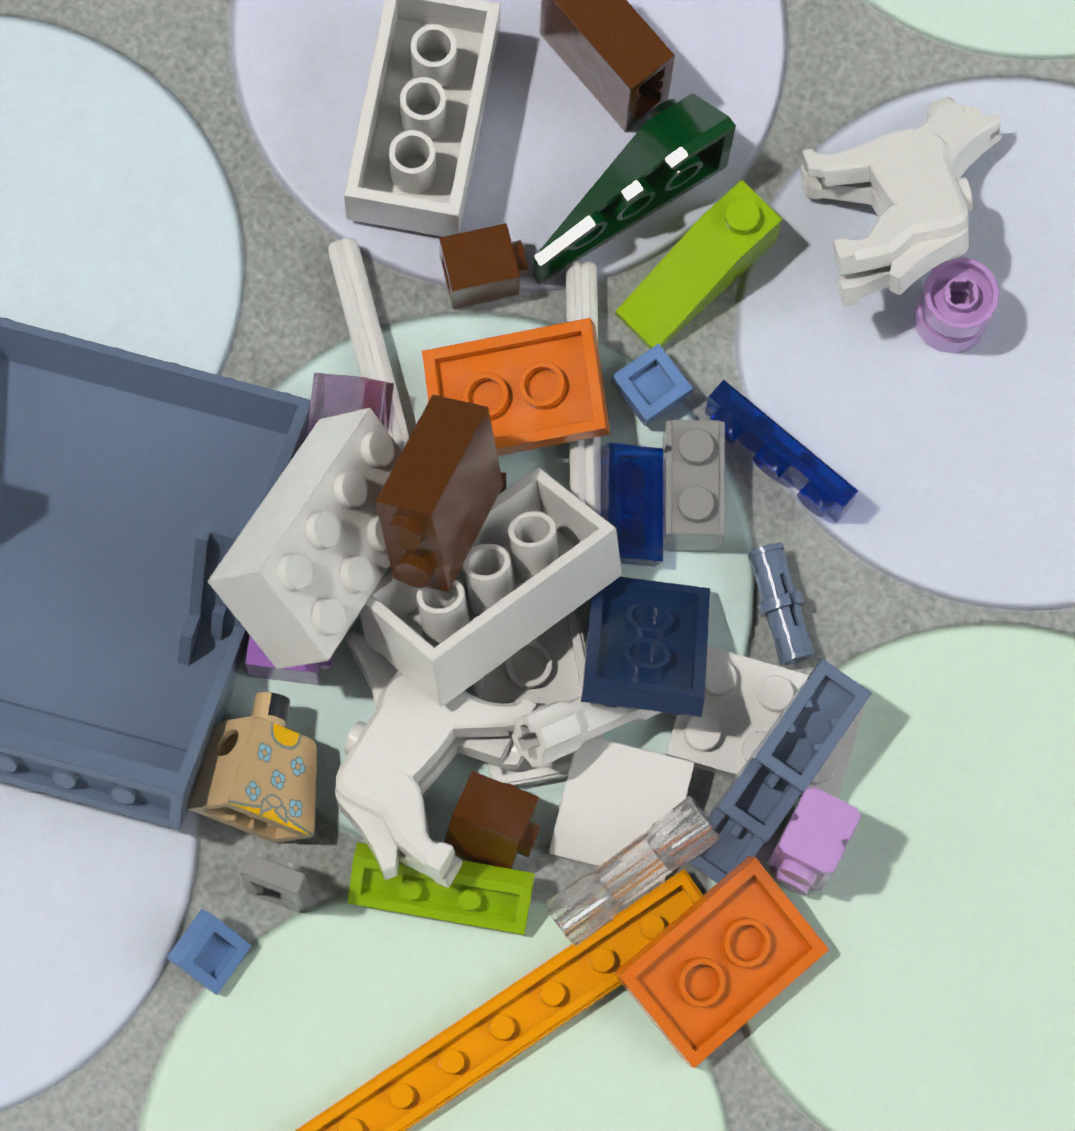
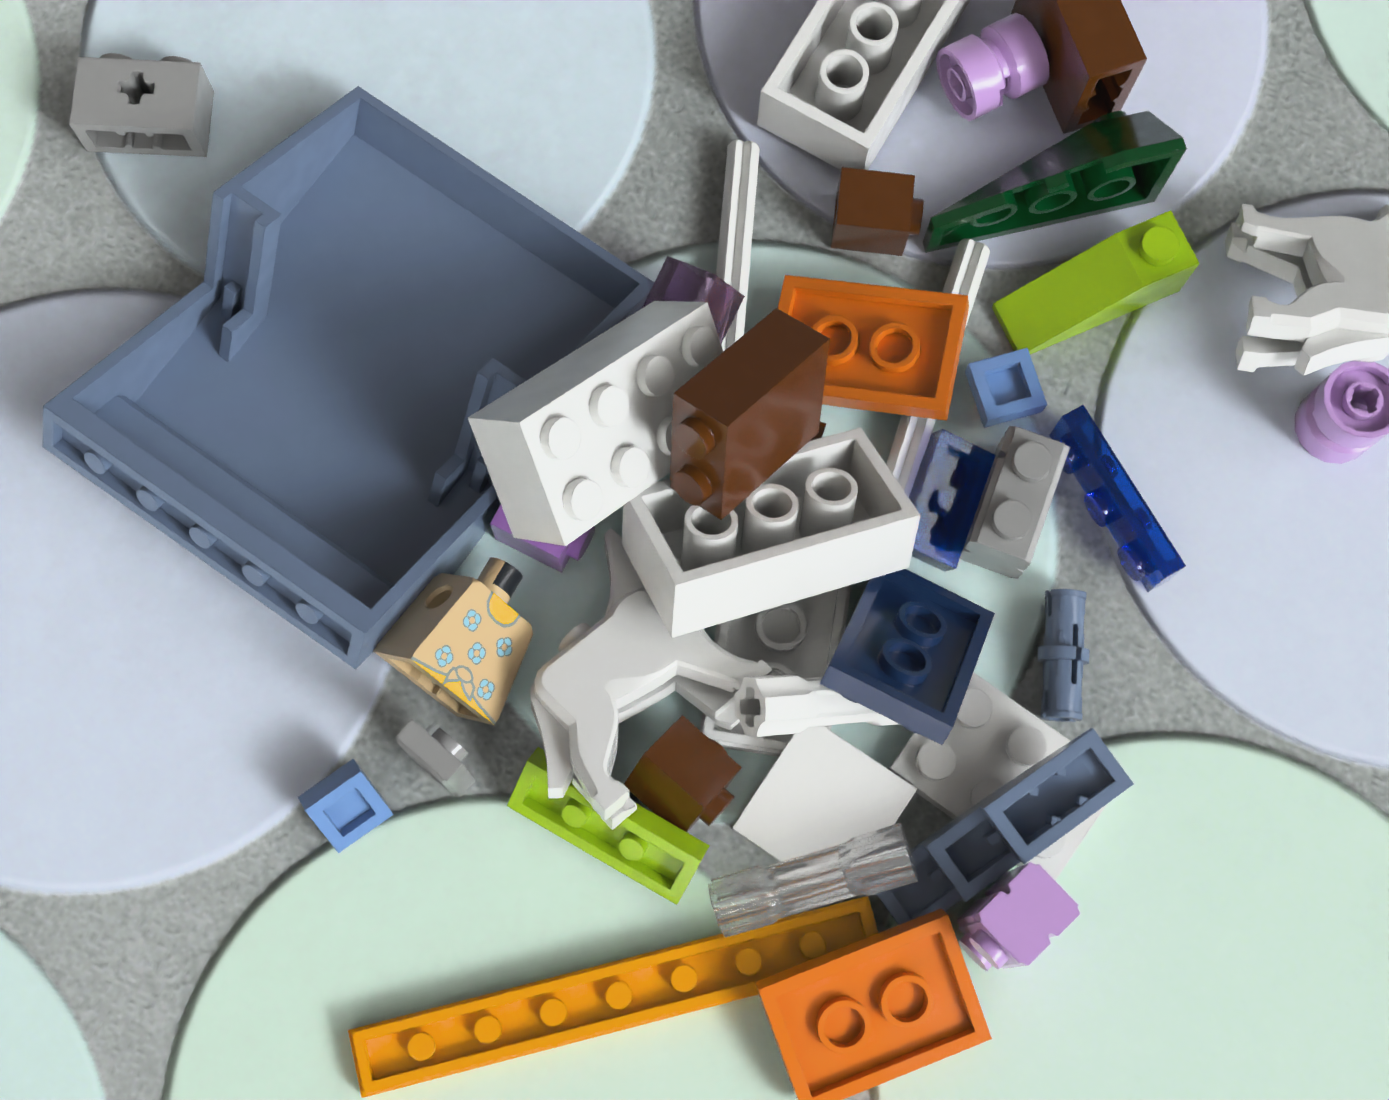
camera: 20 degrees right, 0 degrees up
none -> lavender wheel [936,13,1049,121]

